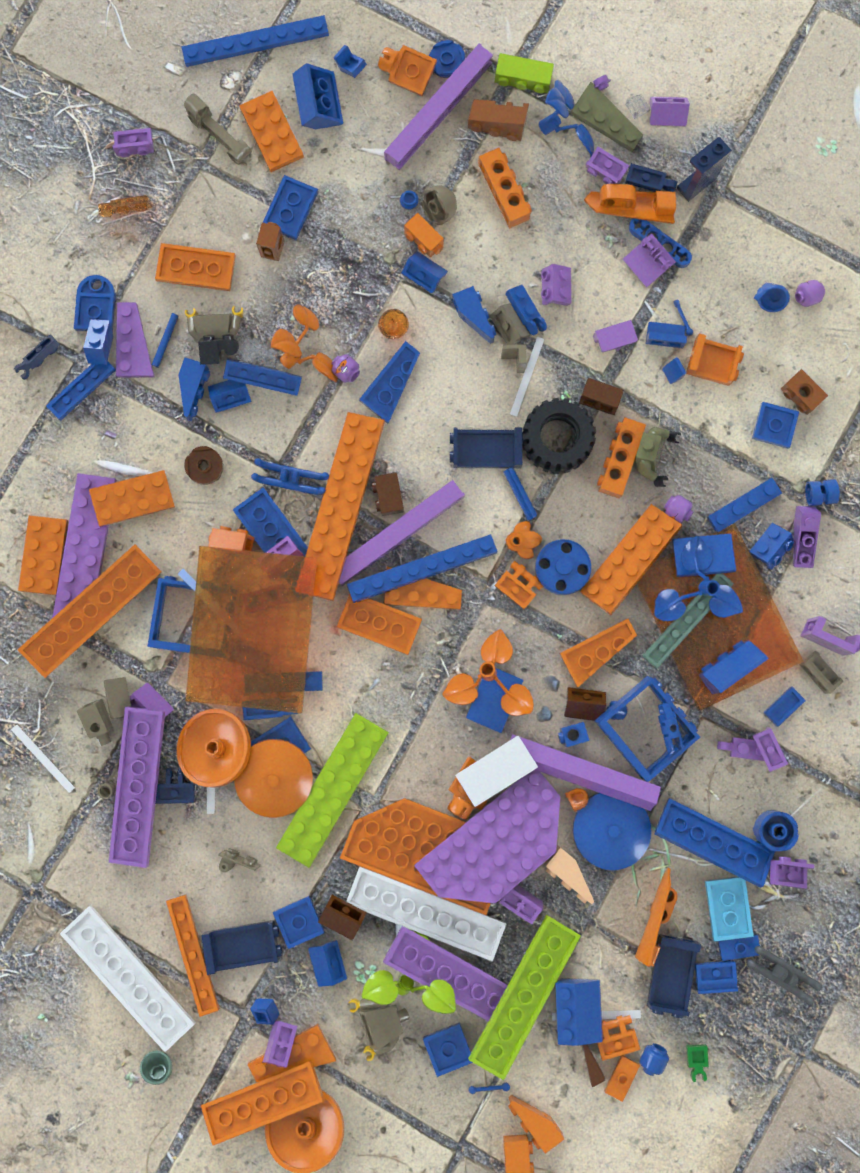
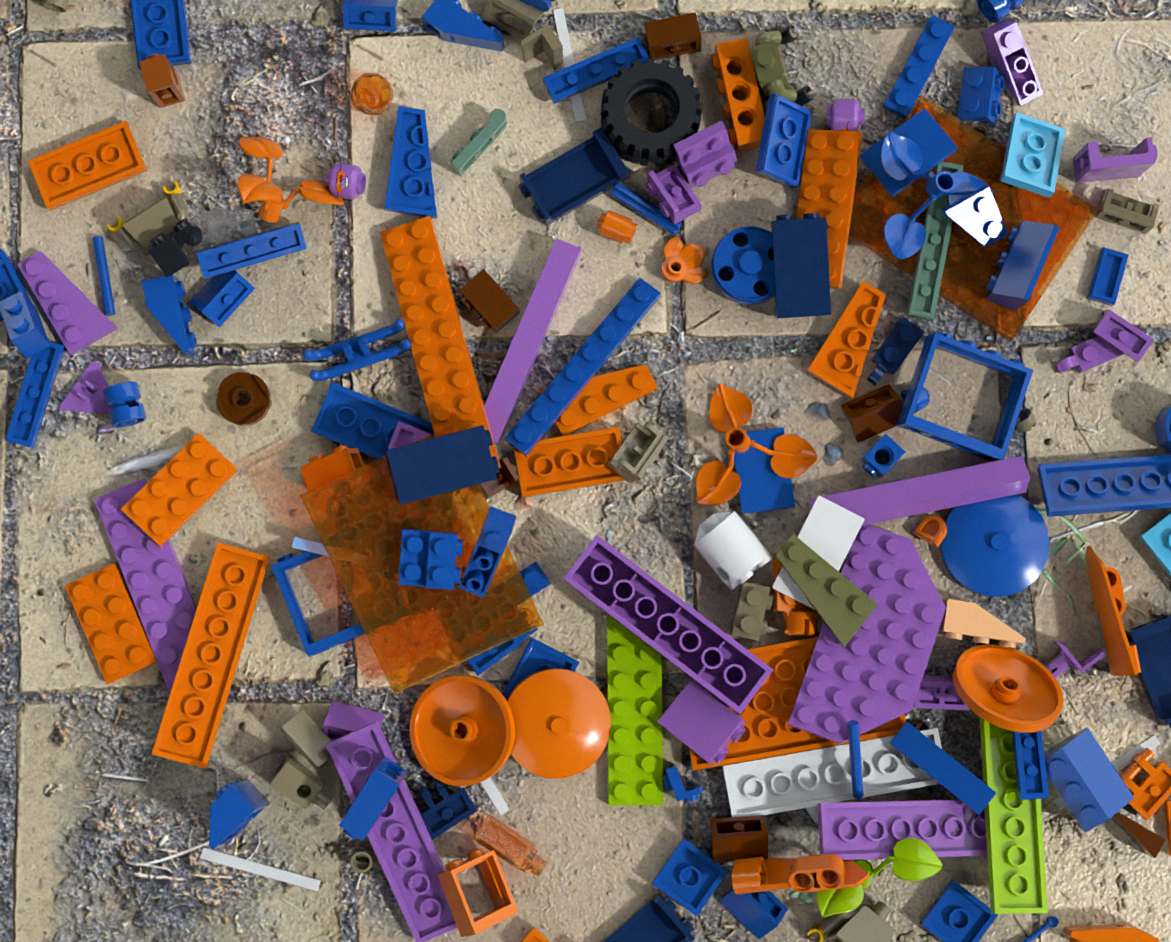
camera: 30 degrees left, 0 degrees up
dark tan hinge [218,848,261,873] -> none
orange plate [494,561,543,610] -> none
blue hinge [658,703,685,755] -> none
none -> medium lavender piece [60,361,112,414]
none -> blue wheel [103,381,147,428]
none -> blue slope [209,779,270,850]
none -> blue window [339,757,408,841]
none -> dark blue panel [384,425,499,505]
none -> blue plate [398,529,463,590]
none -> orange window [437,848,518,937]
none -> sand green plate [451,109,507,176]
none -> blue slope [458,506,516,598]
none -> clear orange hinge [473,814,547,876]
none -> reddish brown bracket [477,456,519,500]
none -> blue plate [543,37,648,104]
none -> medium lavender brick [563,535,773,714]
none -> orange brick [596,210,638,244]
none -> dark tan hinge [608,422,669,483]
none -> medium lavender bracket [645,164,702,224]
none -> medium lavender panel [658,678,746,765]
none -> blue bracket [662,764,703,803]
none -> medium lavender plate [673,120,738,189]
none -> white cylinder [693,511,772,590]
none -> dark tan brick [729,582,773,641]
none -> orange panel [732,854,870,895]
none -> blue tile [755,94,812,188]
none -> dark blue panel [770,213,831,319]
none -> olive wing [774,534,878,647]
none -> blue bar [847,720,864,799]
none -> dark blue plate [867,317,924,386]
none -> blue tile [890,722,996,815]
none -> wing [941,186,1008,247]
none -> orange dish [953,644,1064,733]
none -> medium azure plate [1000,112,1065,198]
none -> blue plate [1011,730,1049,800]
none -> dark tan hinge [1015,408,1036,432]
none -> medium lavender bracket [1045,639,1107,678]

